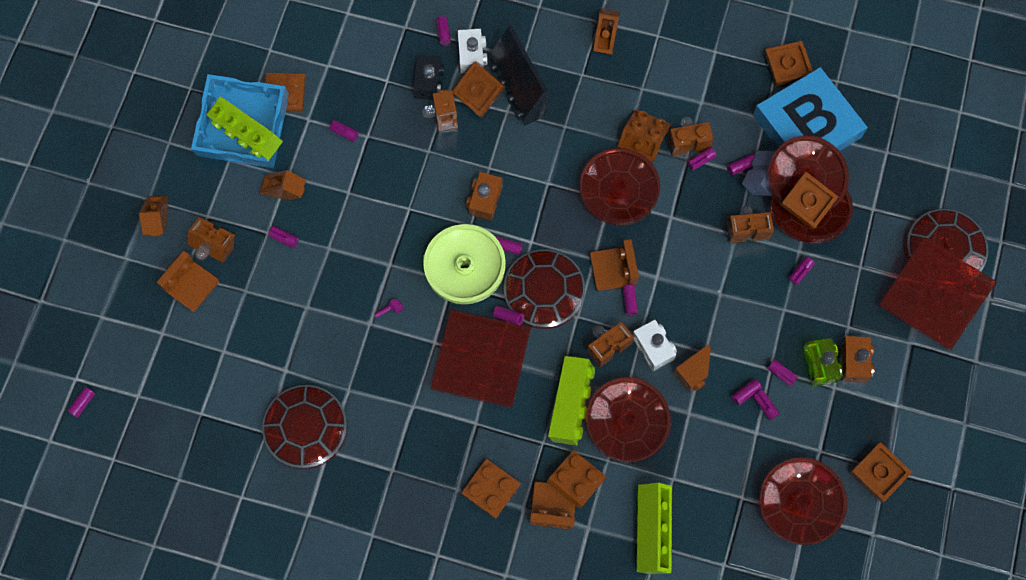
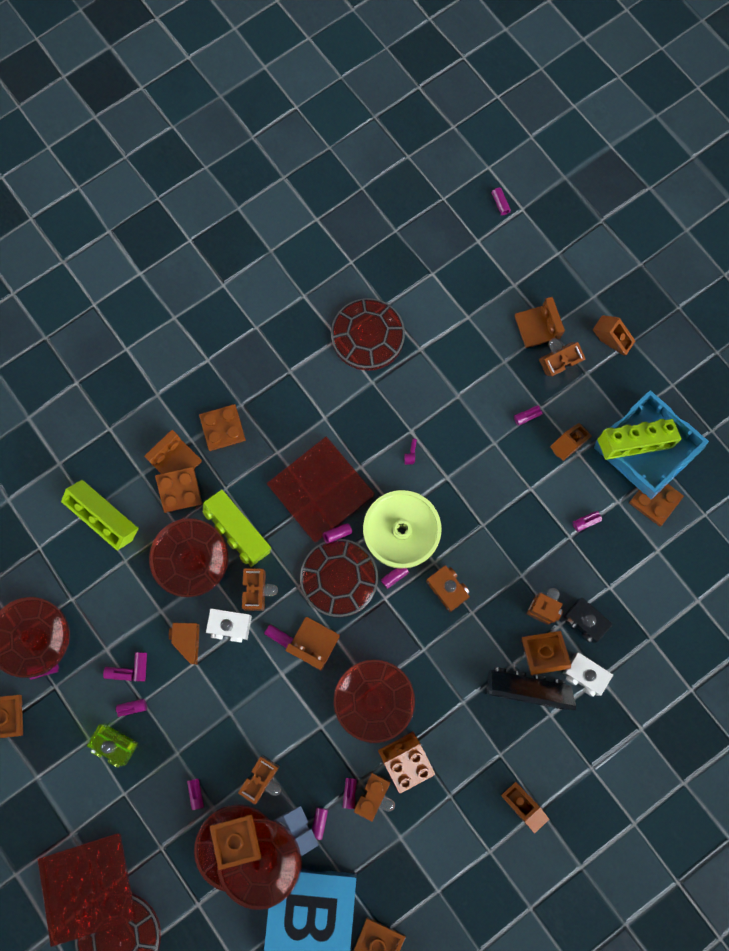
camera: 130 degrees right, 5 degrees up
magenta piece [436,16,451,45] -> none
dark orange piece [841,336,875,383] -> none

